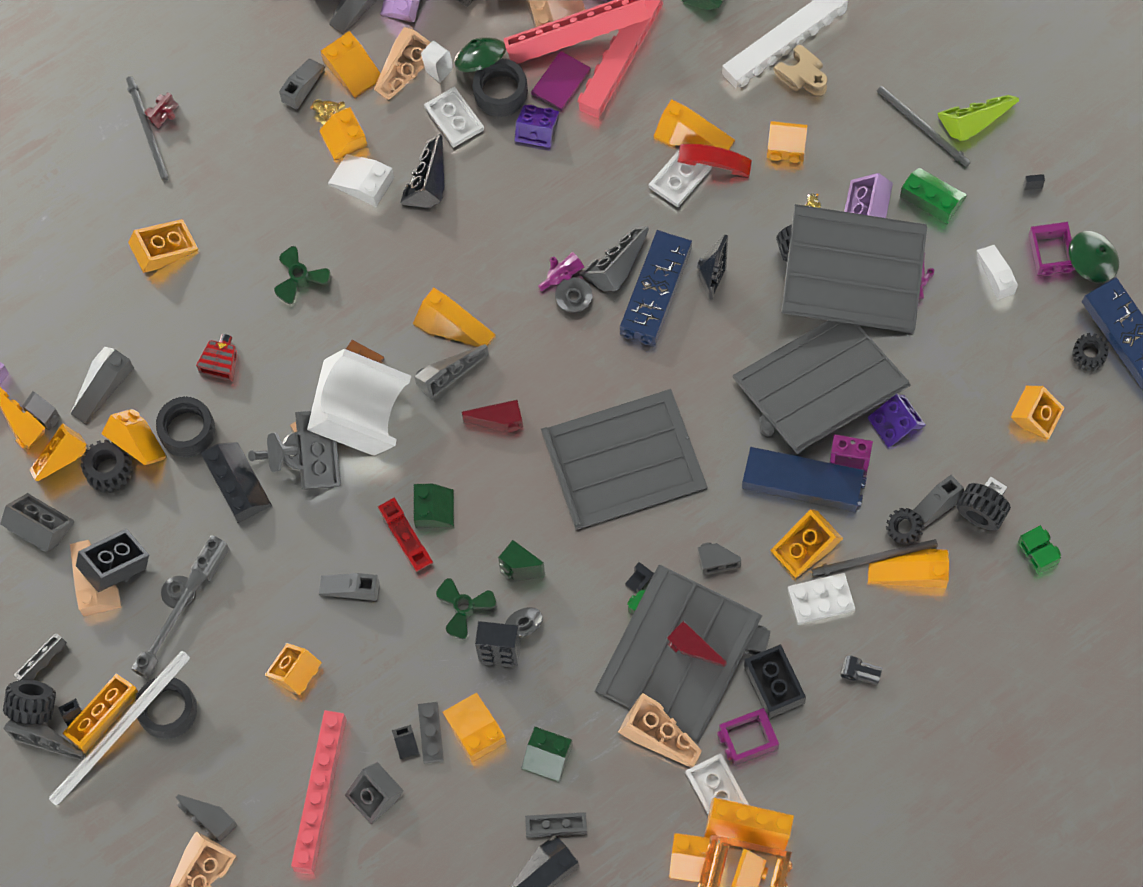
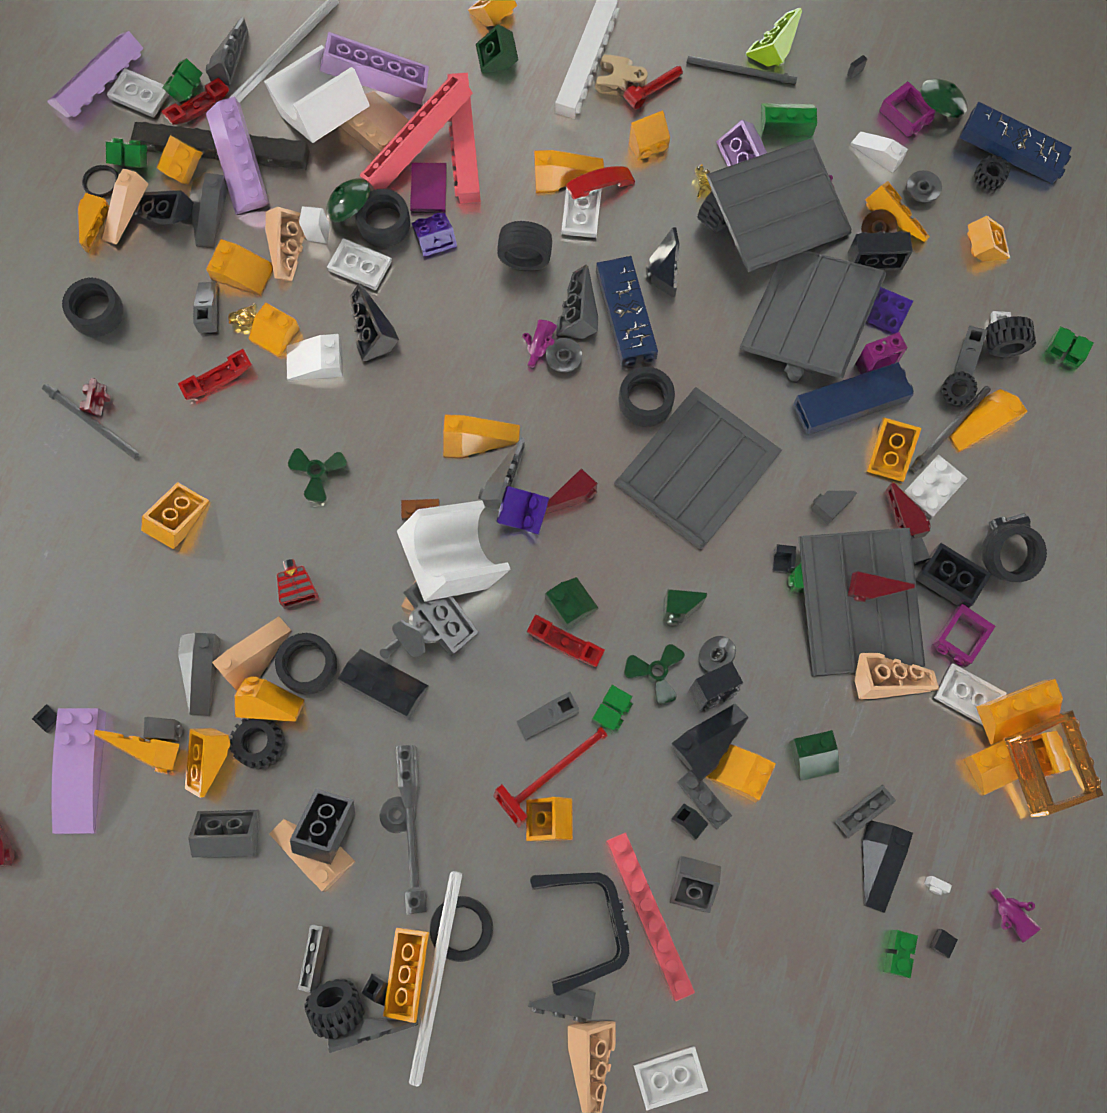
camera: 40 degrees left, 5 degrees up
none -> black tyre [62,277,124,337]
none -> red slope [178,349,252,400]
none -> light nougat wedge [212,616,292,691]
none -> red tile [493,727,607,828]
none -> dark purple bracket [496,486,549,535]
none -> black tyre [497,221,552,271]
none -> black windscreen [530,872,630,996]
none -> green piece [591,685,633,733]
none -> black tyre [618,367,675,426]
none -> red axle [623,66,683,110]
none -> black wedge [672,704,748,781]
none -> black brick [848,231,913,270]
none -> reddish brown dish [861,209,898,233]
none -> light orange wedge [865,181,930,242]
none -> dark red slope [886,483,931,539]
none -> dark grey dish [907,170,942,202]
none -> black tyre [981,524,1047,582]

